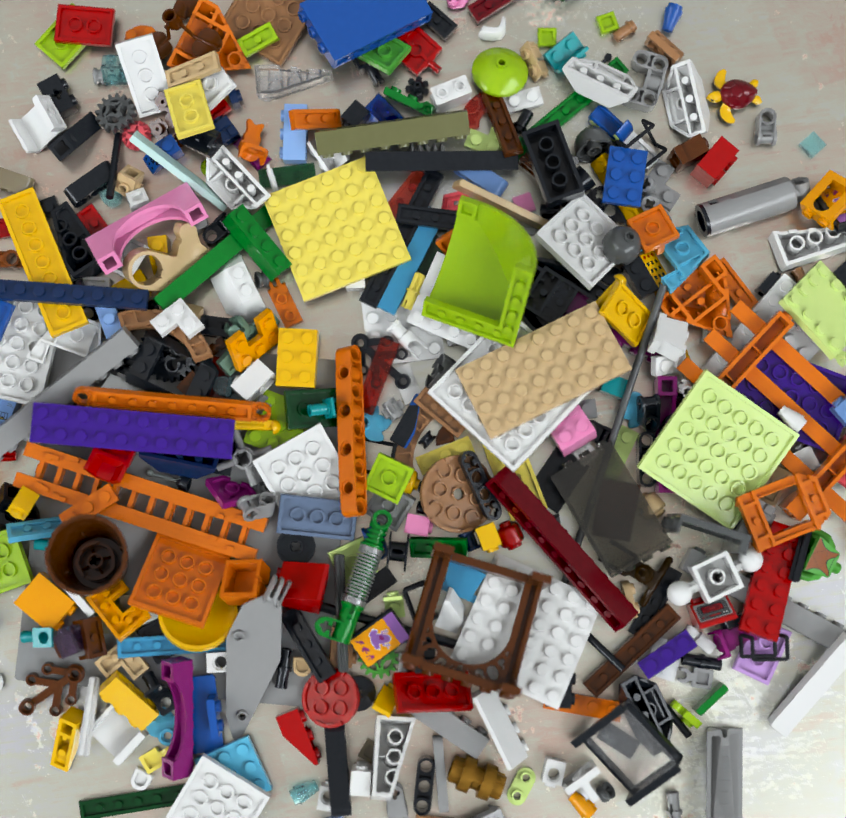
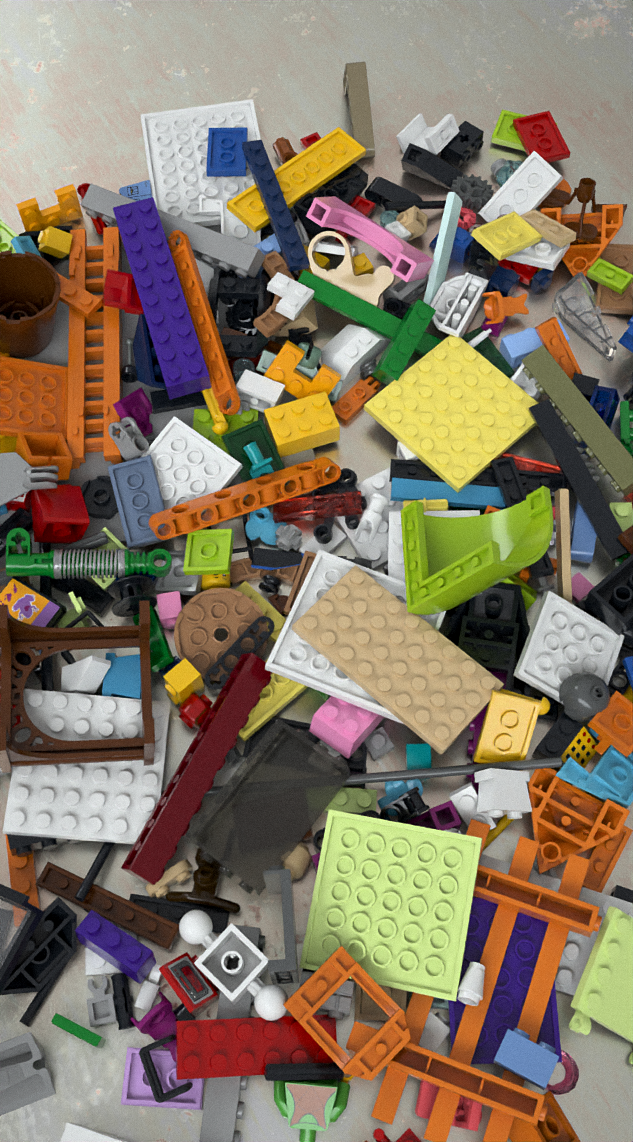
camera: 70 degrees right, 20 degrees down
light grey bar [217,430,273,487] -> none
lime plate [669,699,702,729] -> none

